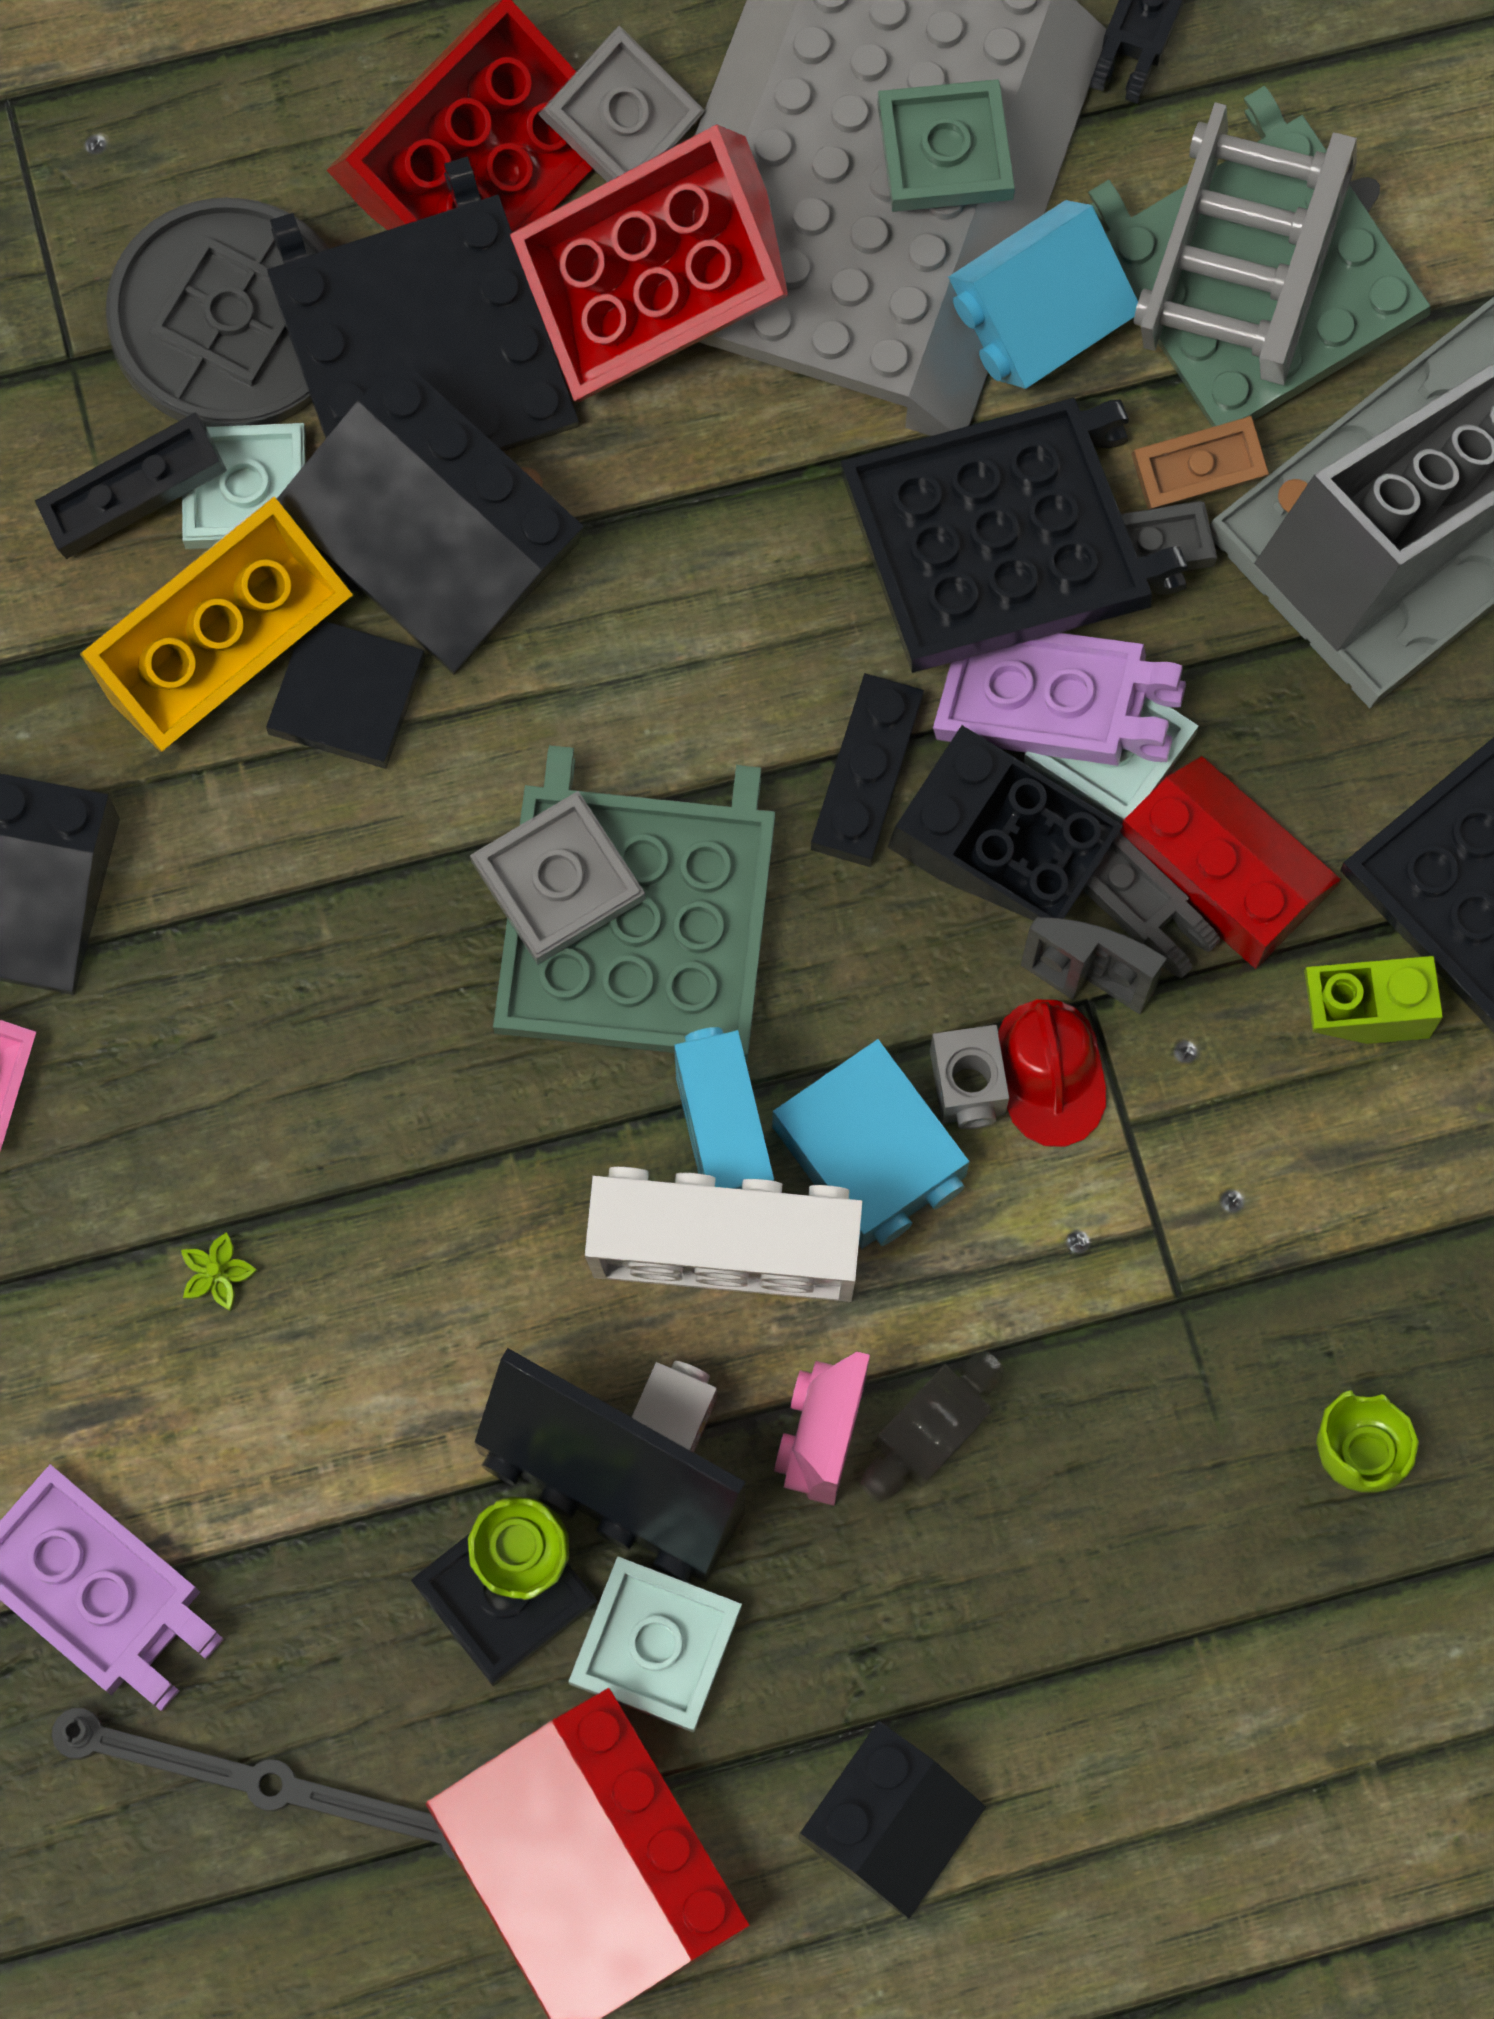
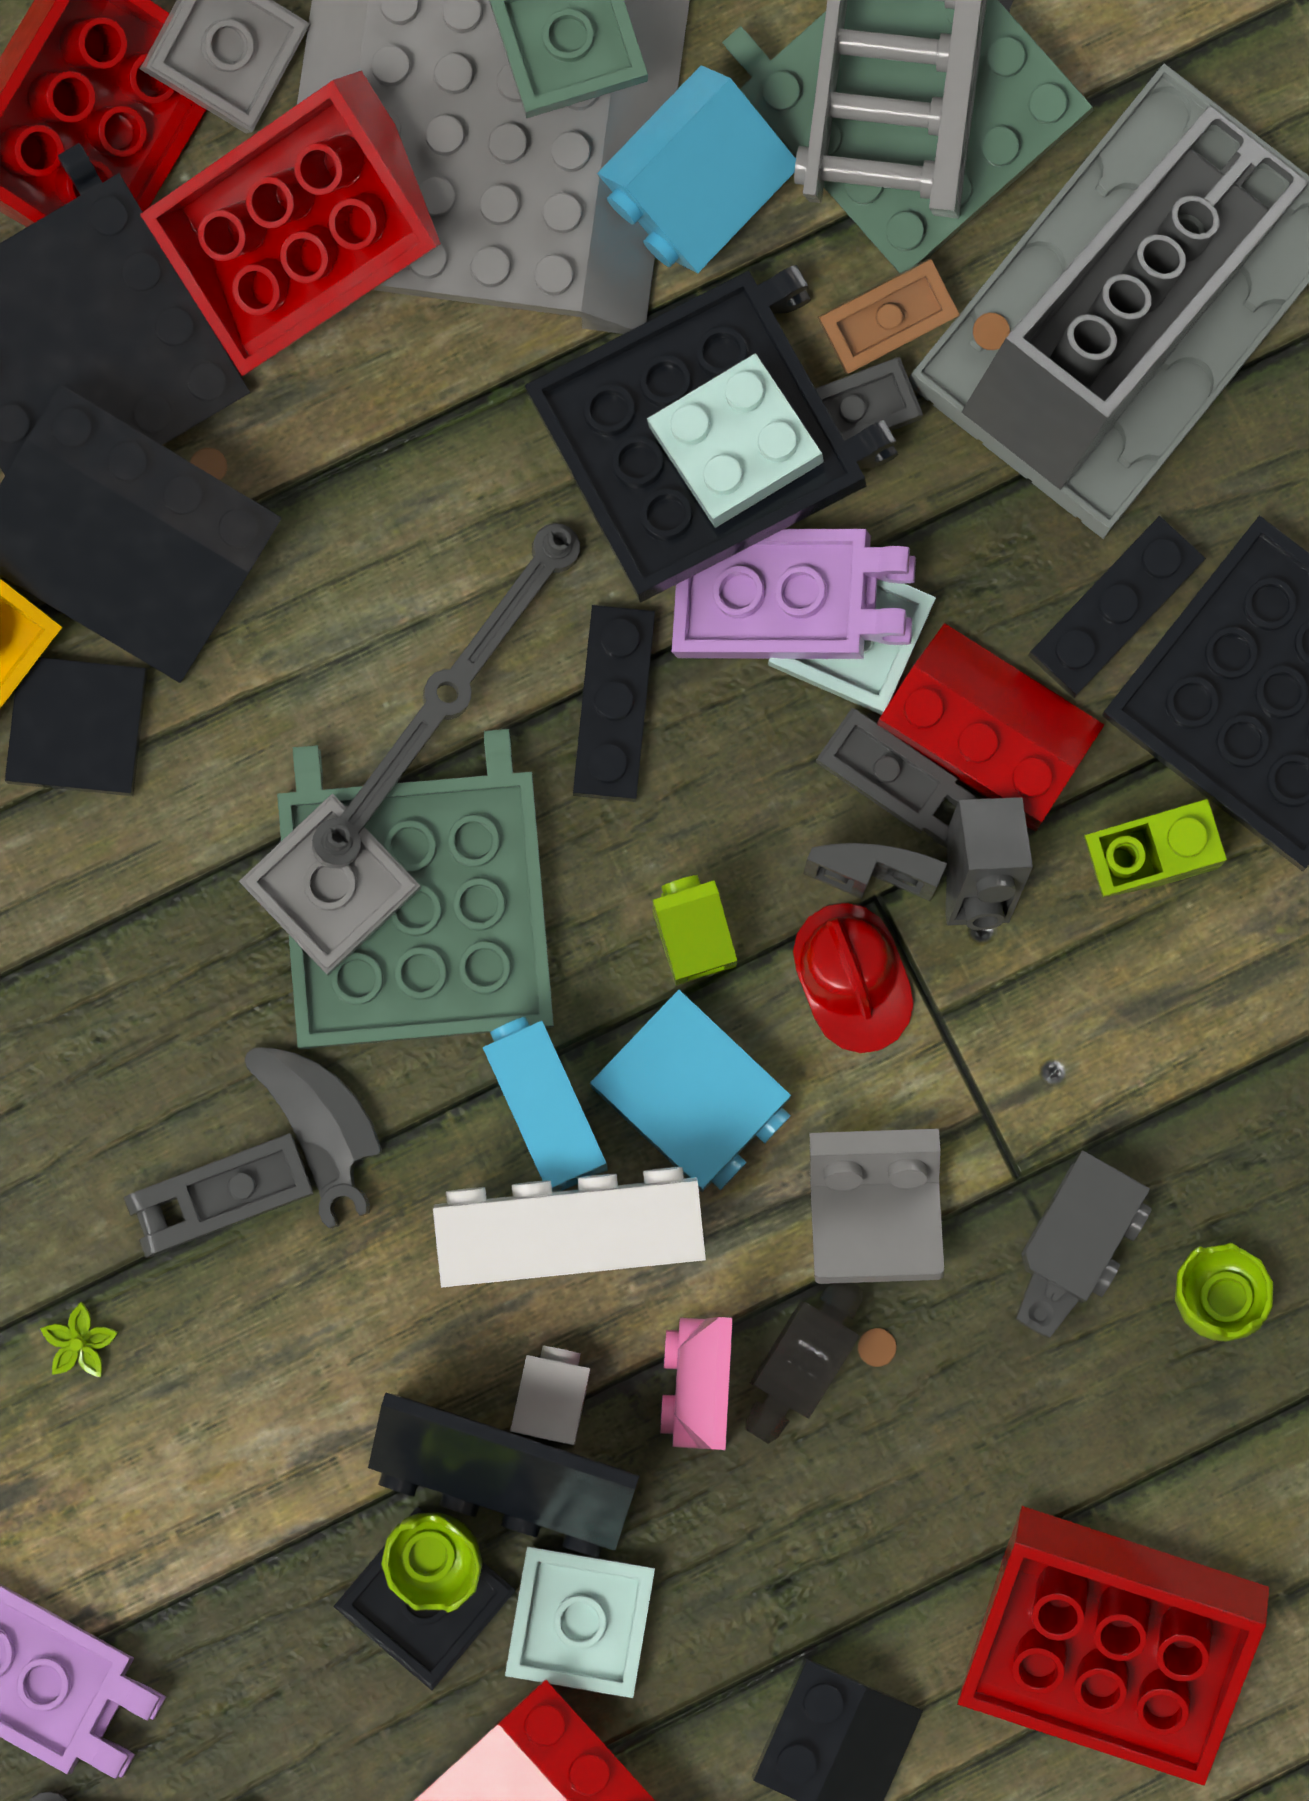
camera: 10 degrees left, 10 degrees up
black slope [887,725,1123,921] -> none
light grey brick [930,1025,1009,1129] -> none
none -> dark grey plate [124,1133,314,1258]
none -> dark grey piece [245,1047,382,1229]
none -> dark grey piece [312,523,580,868]
none -> light aqua plate [647,353,824,528]
none -> lime slope [653,875,737,986]
none -> light grey bracket [810,1129,944,1284]
none -> medium nougat sticker [858,1328,896,1367]
none -> dark grey slope [945,797,1033,930]
none -> red slope [957,1506,1269,1786]
none -> dark grey hinge [1015,1150,1152,1338]
none -> black plate [1028,516,1206,699]

